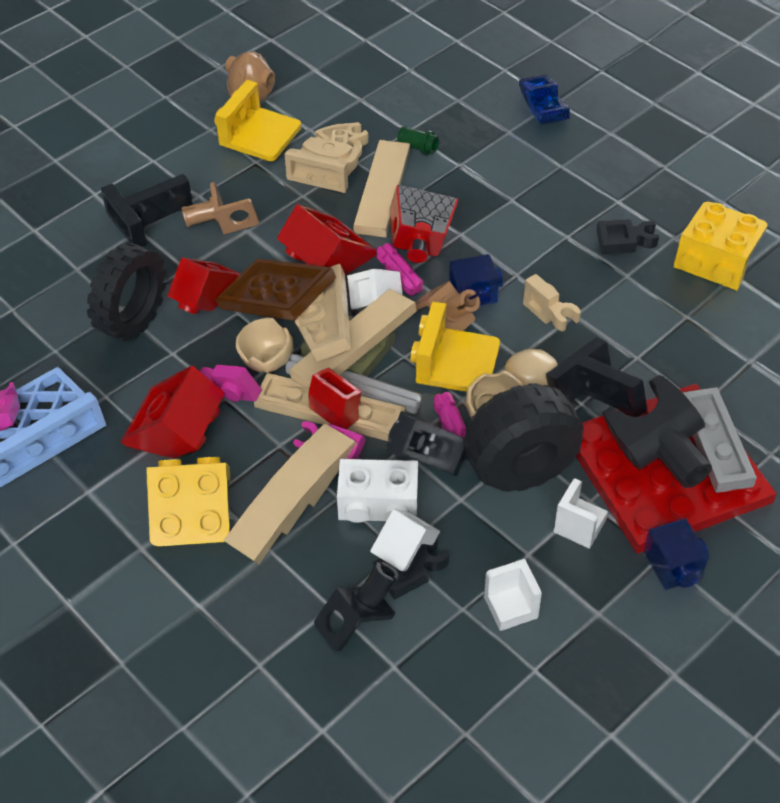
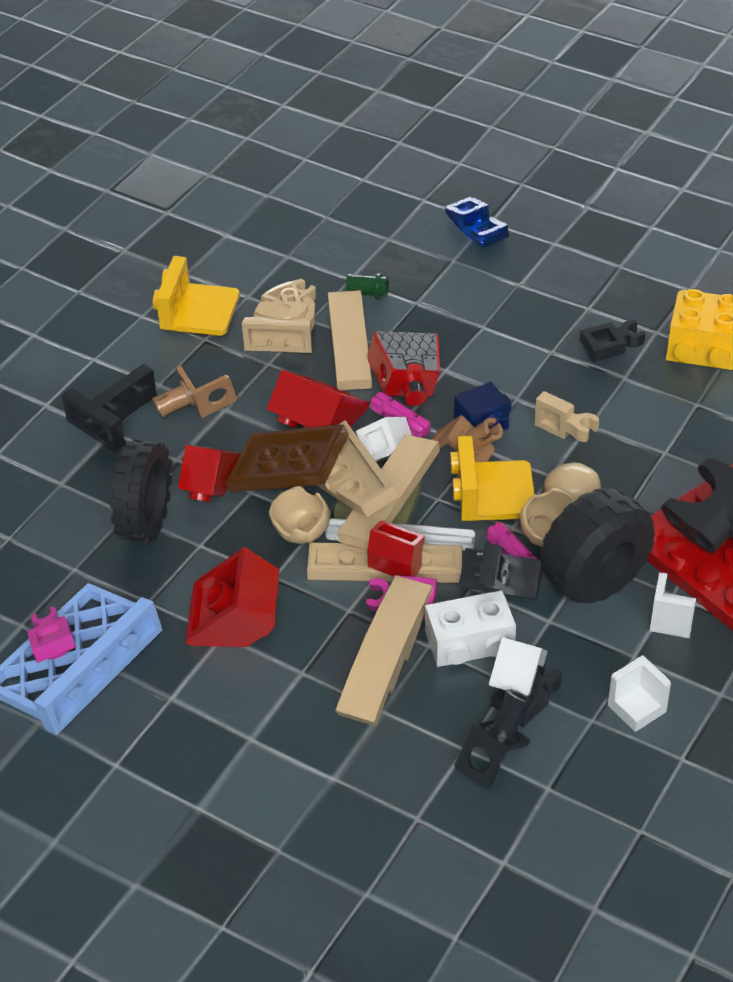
camera: 15 degrees left, 5 degrees down
yellow bracket [147,457,231,547] -> none
dark pink plate [200,365,262,402] -> none
medium nougat helmet [225,51,275,101] -> none
black bracket [546,337,647,417] -> none

